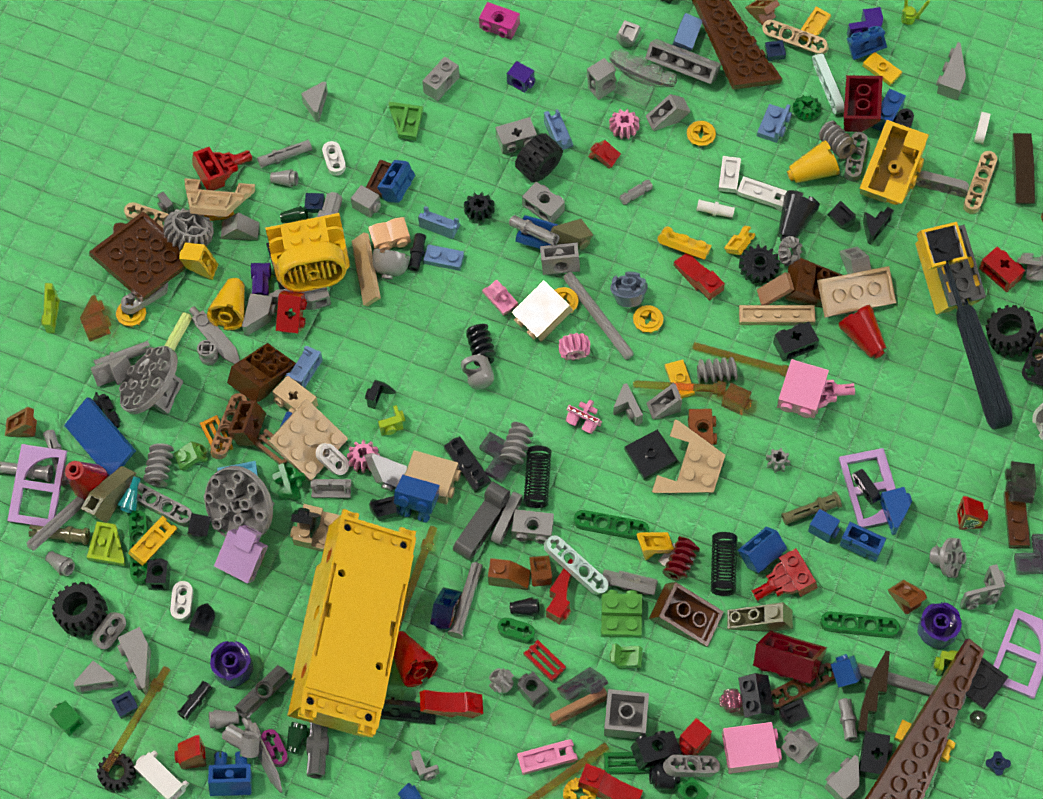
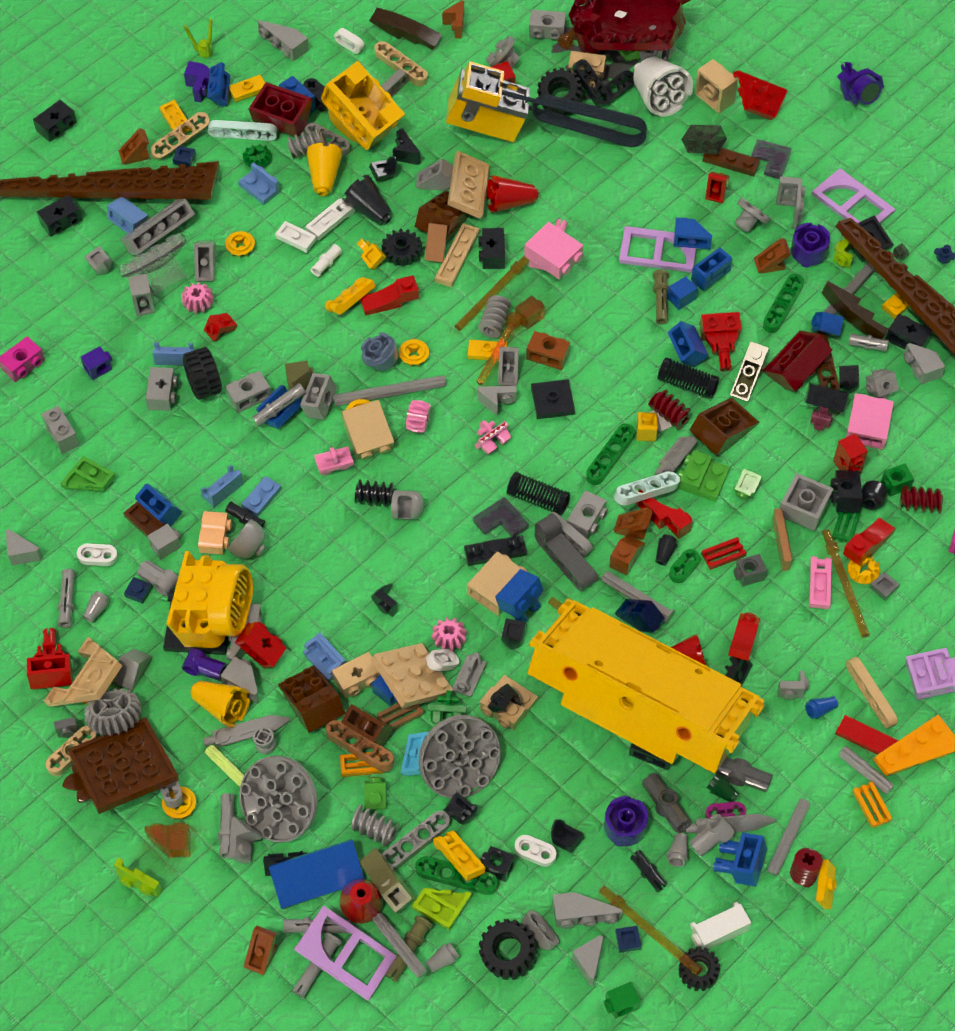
camera: 70 degrees left, 5 degrees down
teal cone [118,476,141,513] -> none
red slope [175,735,206,769] -> none
yellow slope [179,243,218,280] -> none
lavender piece [214,525,268,583] -> none
dark green cone [280,206,308,223] -> none
tan tile [352,233,381,306] -> none
slope [365,453,407,491] -> none
lime bracket [378,405,405,436] -> none
black gear [464,192,495,223] -> none
light grey gear [489,668,514,693] -> none
light grey piece [499,422,534,465] -> none
plate [557,667,608,700] -> none
light grey axle [619,180,653,205] -> none
tan wing [652,420,725,493] -> none
light grey beam [663,755,720,777] -> none
light grey gear [766,448,790,473] -> none
light grey gear [778,236,803,266] -> none
black beam [852,469,881,504] -> none

